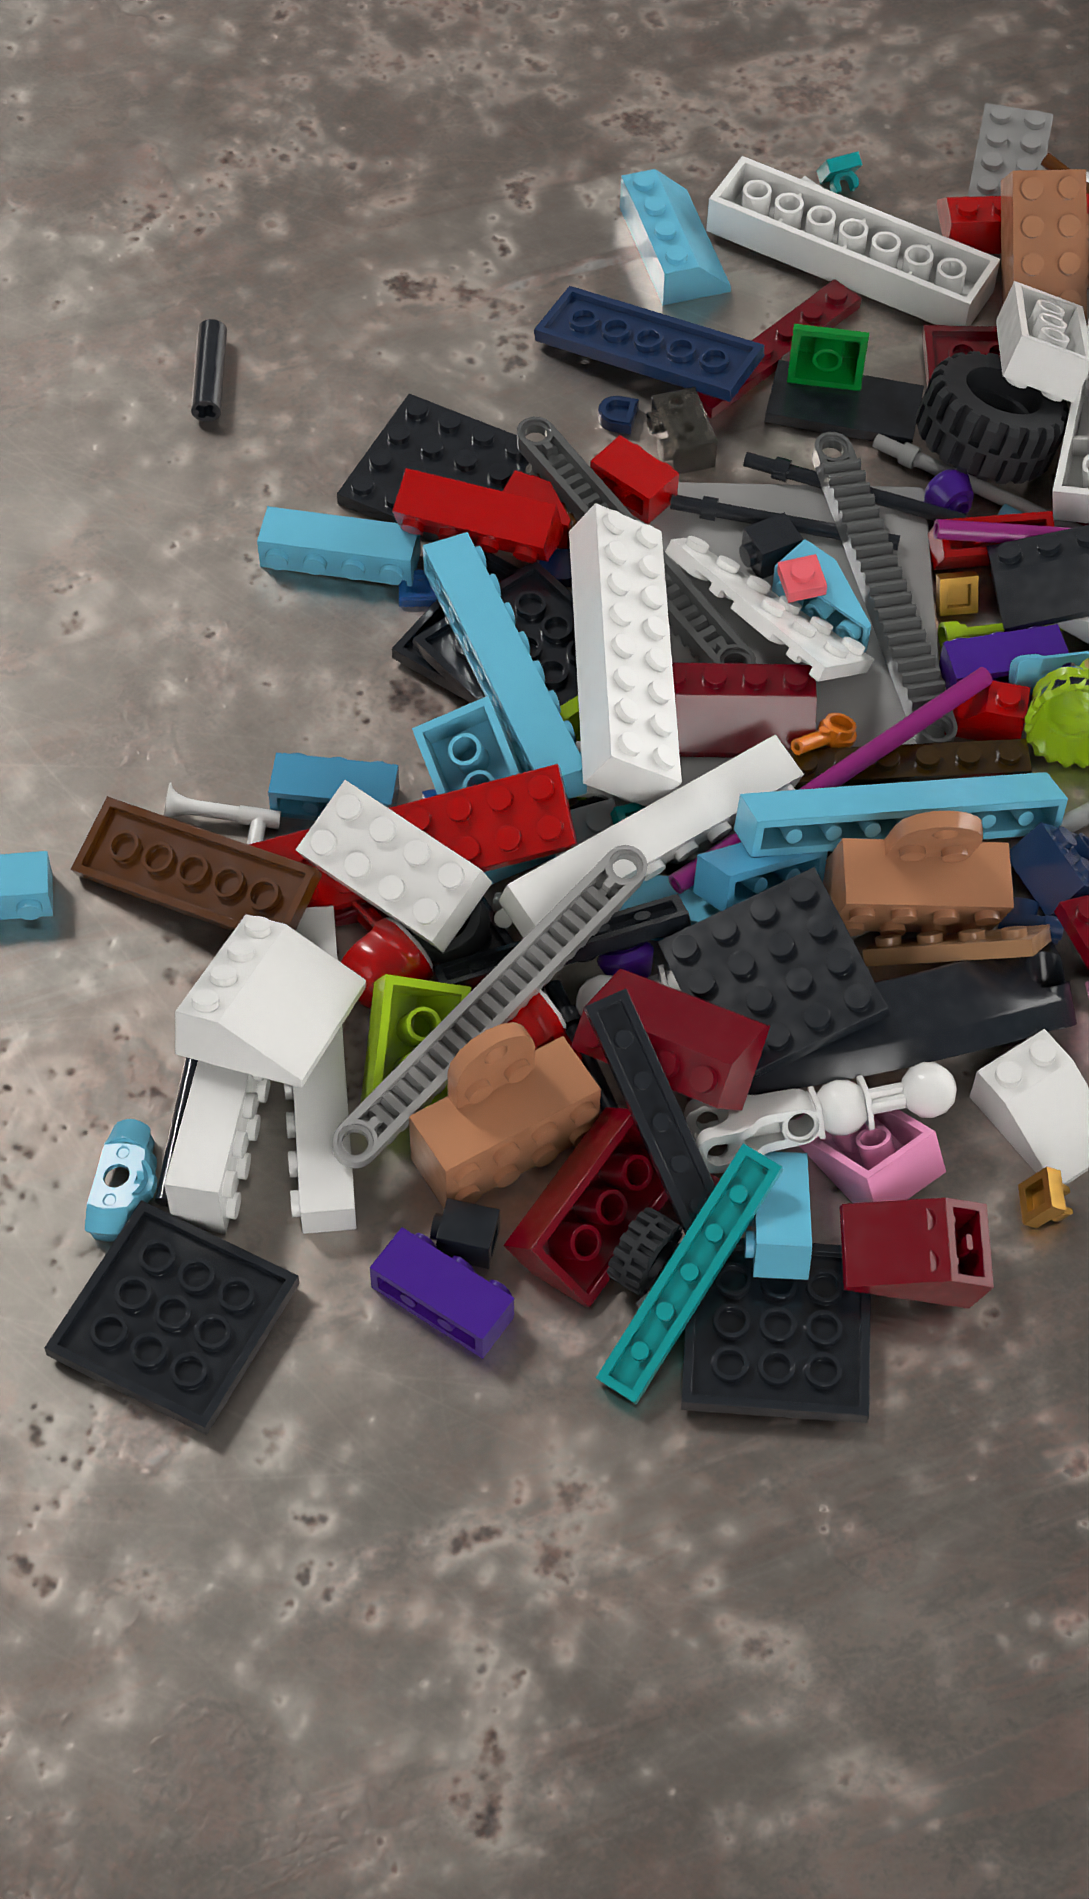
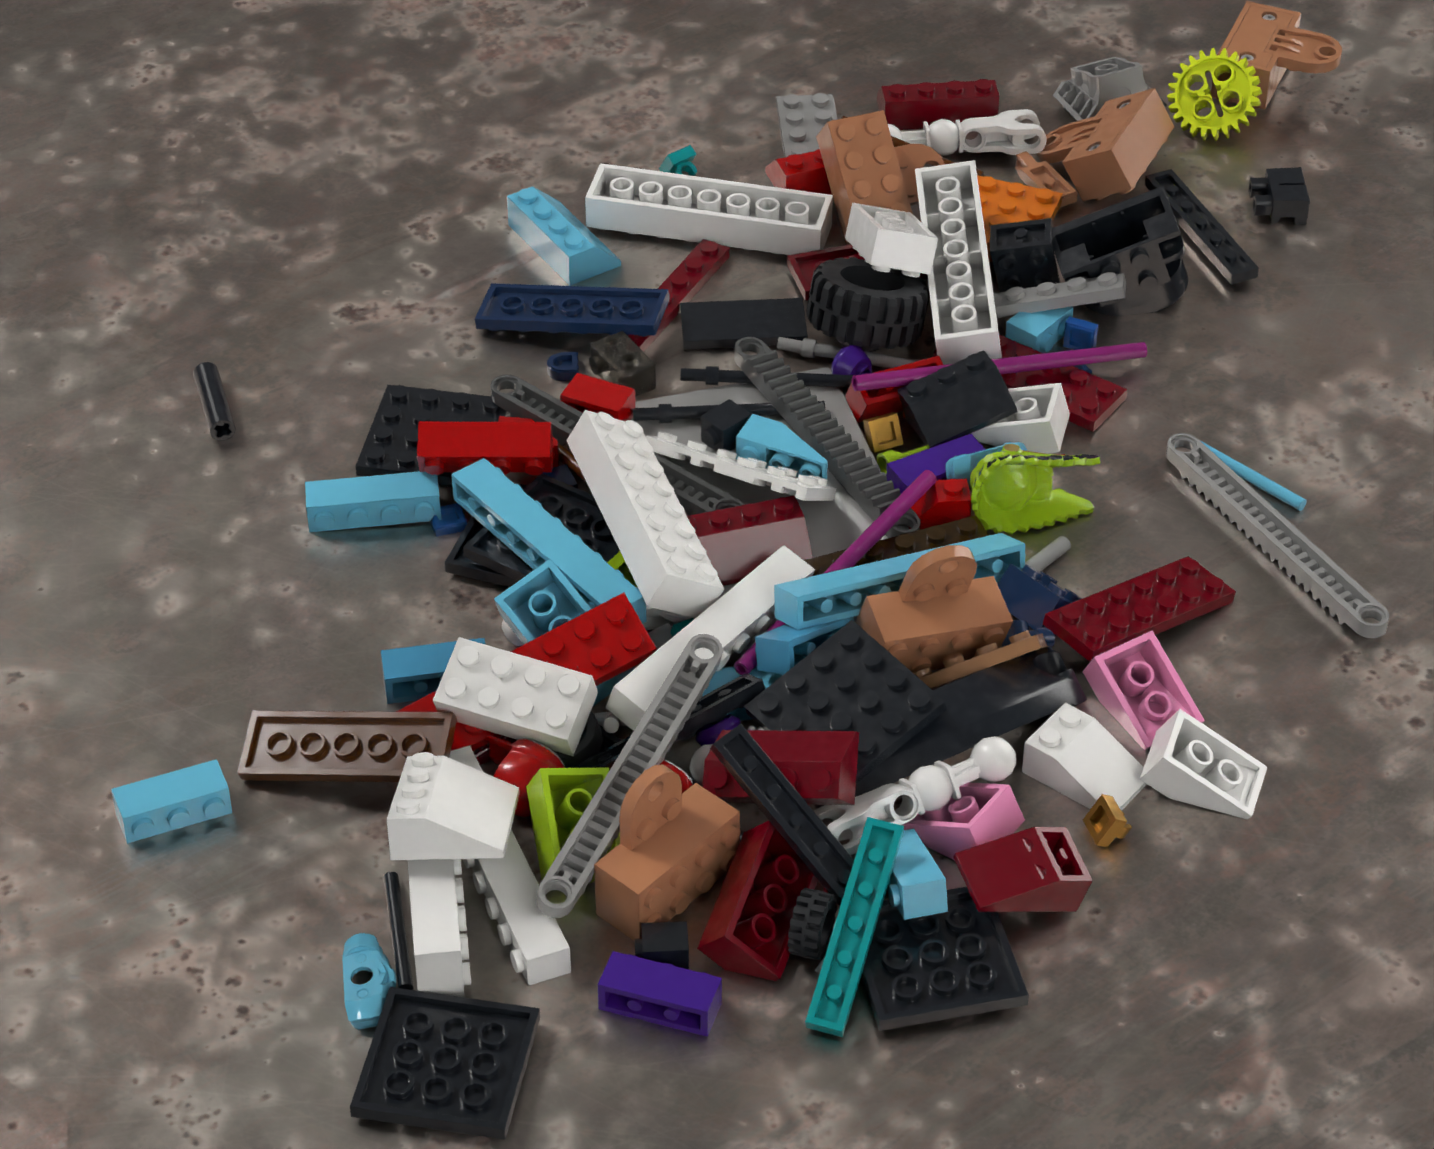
camera: 15 degrees left, 15 degrees down
white piece [164,782,281,844] -> none
coral plate [777,554,827,603] -> none
green slope [787,324,869,391] -> none
orange plate [791,712,857,755] -> none

